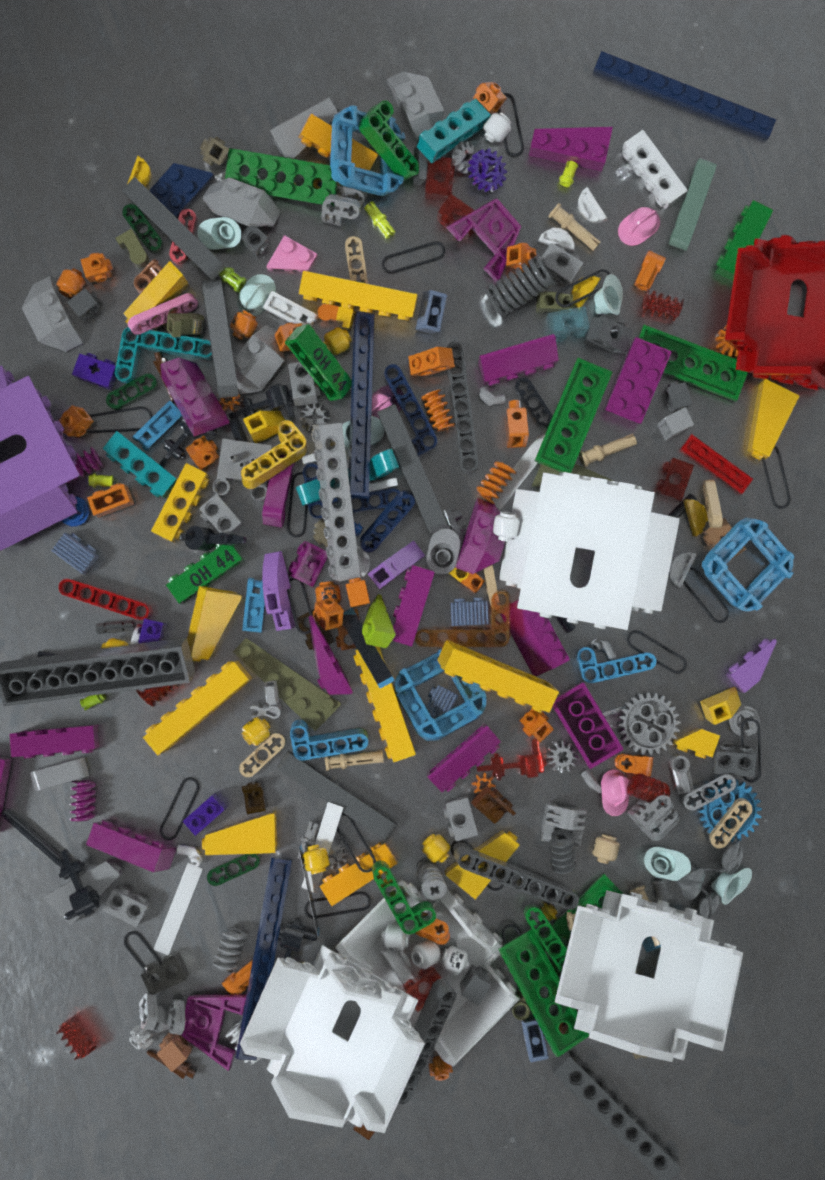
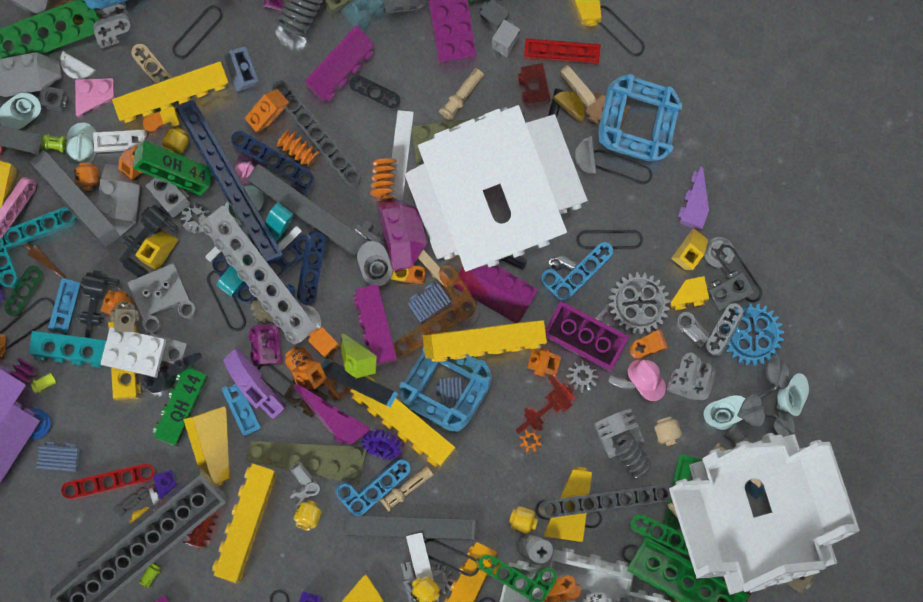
camera: 25 degrees left, 5 degrees down
orange brick [87,483,135,518] -> none
magenta slope [161,358,229,436] -> none
olive leg [167,313,204,338] -> none
orange gear [217,394,241,412] -> none
tan beam [239,733,286,777] -> none
yellow beam [241,420,307,489] -> none
dark brown bracket [241,782,266,815] -> none
magenta beam [262,455,295,528] -> none
neon yellow pin [364,201,396,239] -> none
medium lavender slope [368,541,425,590] -> none
magenta slope [427,723,501,793] -> none
light grey brick [443,795,478,841] -> none
reddish brown bracket [471,786,516,824] -> none
light grey arm [479,387,506,406] -> none
white head [493,512,520,541] -> none
orange torso [505,400,529,448] -> none
green plate [534,358,613,473] -> none
yellow plate [541,902,558,921] -> none
clear red piece [627,773,671,805] -> none
tan beam [709,798,752,848] -> none
none -> white tile [60,51,96,80]
none -> white plate [101,327,167,378]
none -> dark tan brick [110,301,138,332]
none -> dark purple gear [361,428,404,460]

